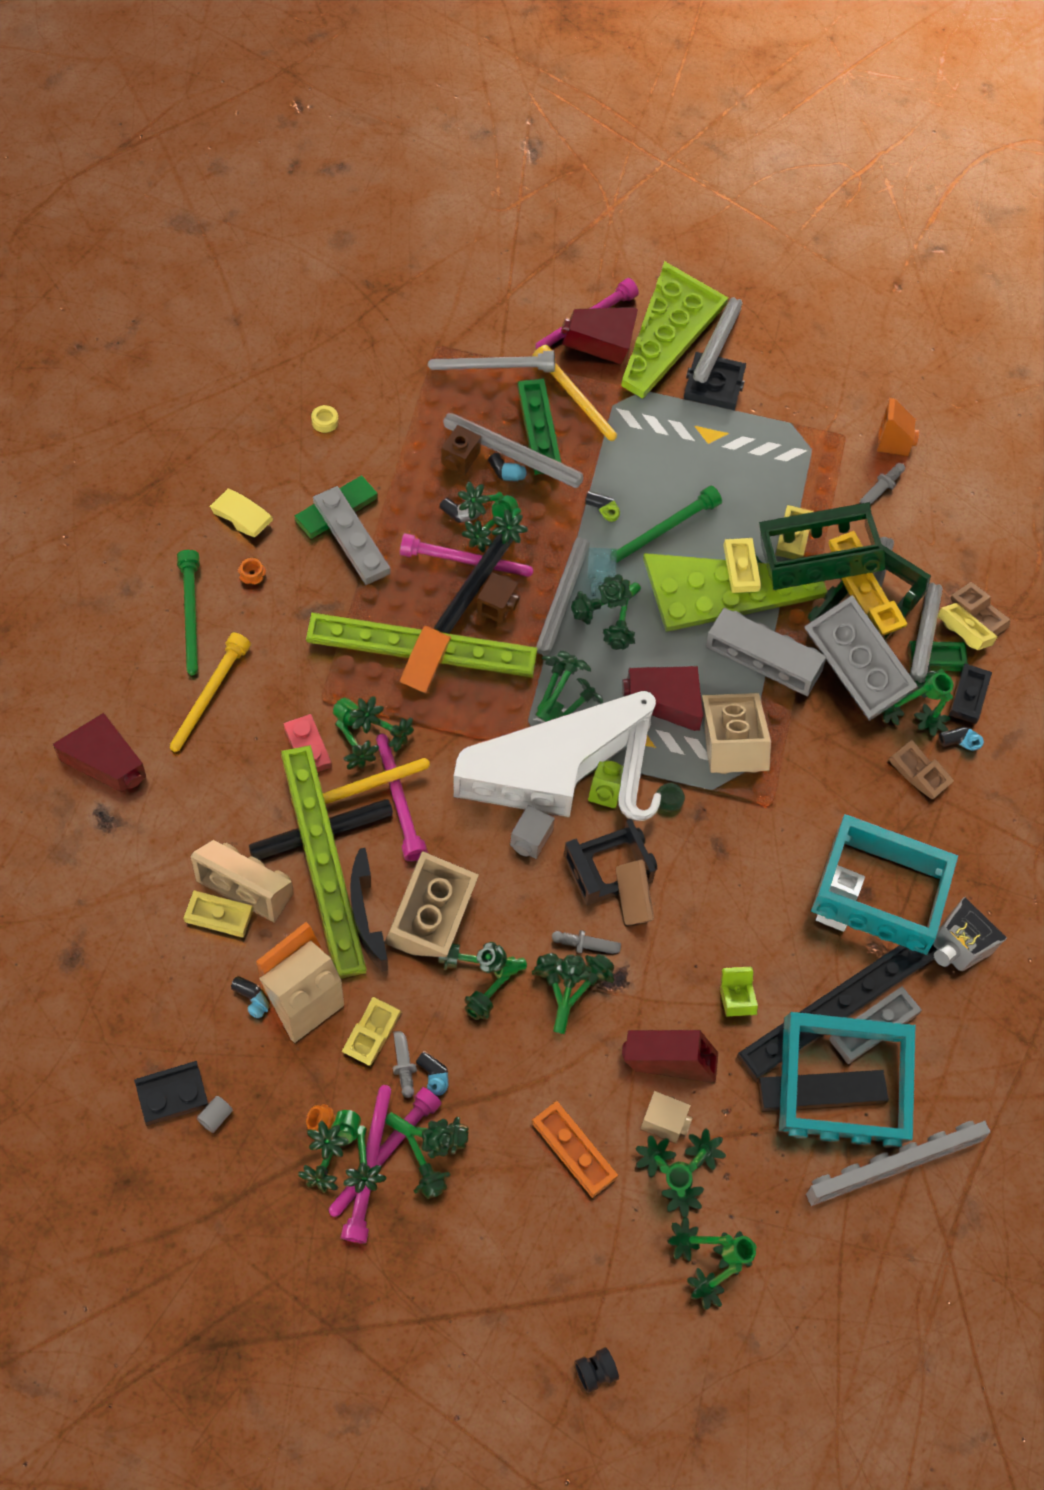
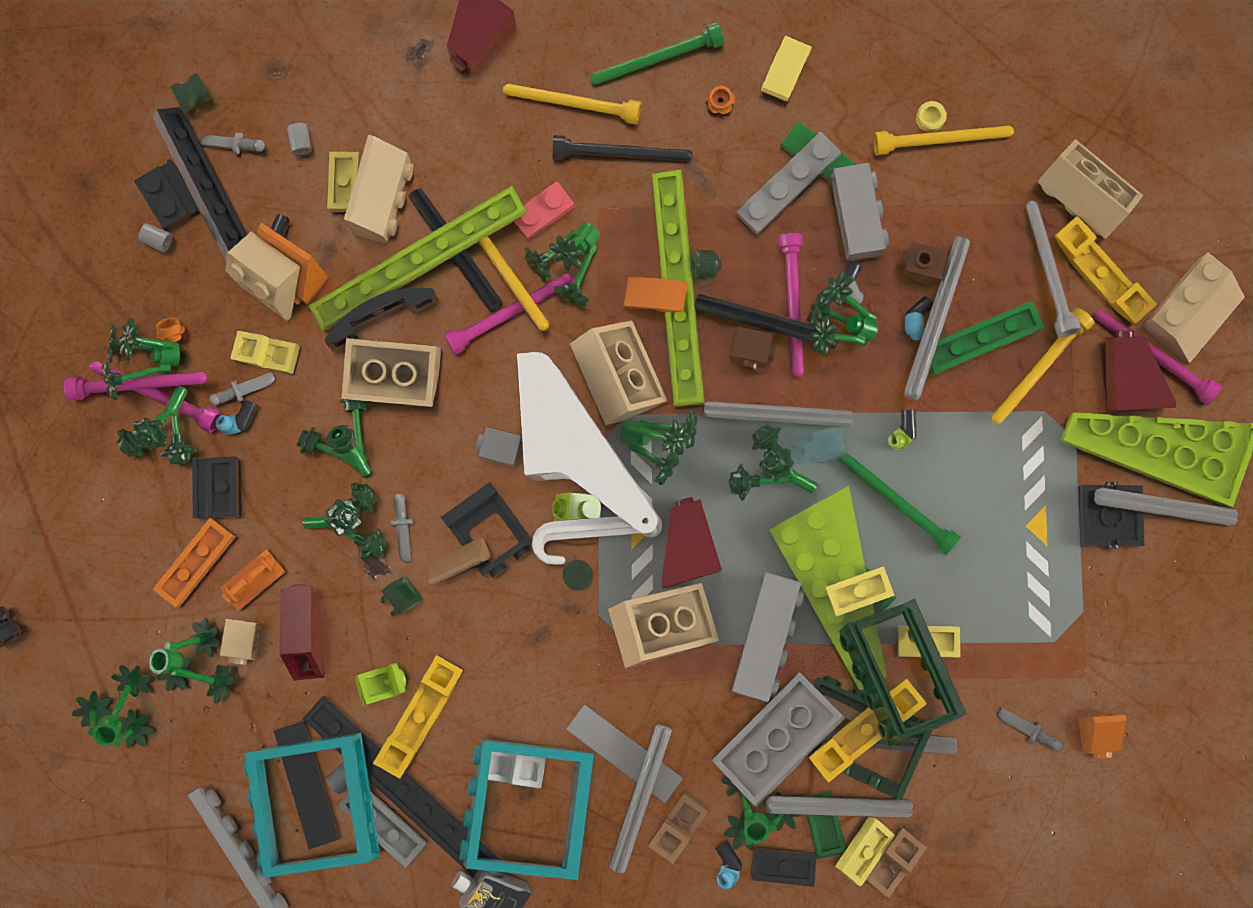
camera: 85 degrees right, 20 degrees up
none -> black plate [151,107,247,261]
none -> clear green wheel [171,73,211,112]
none -> black plate [192,456,239,519]
none -> light grey piece [200,133,265,154]
none -> orange hinge [220,549,286,611]
none -> light grey hinge [287,123,312,155]
none -> light grey hinge [325,763,347,794]
none -> yellow slope [373,655,463,779]
none -> clear green tile [380,576,423,616]
none -> black piece [552,135,693,161]
none -> light grey tile [566,704,683,803]
none -> tan slope [570,320,668,425]
none -> light grey axle [609,724,672,873]
none -> clear green piece [691,250,722,280]
none -> light grey brick [830,163,889,262]
none -> yellow piece [873,126,1014,156]
none -> tan slope [1037,139,1143,239]
none -> yellow slope [1054,216,1157,325]
none -> tan slope [1141,252,1244,364]

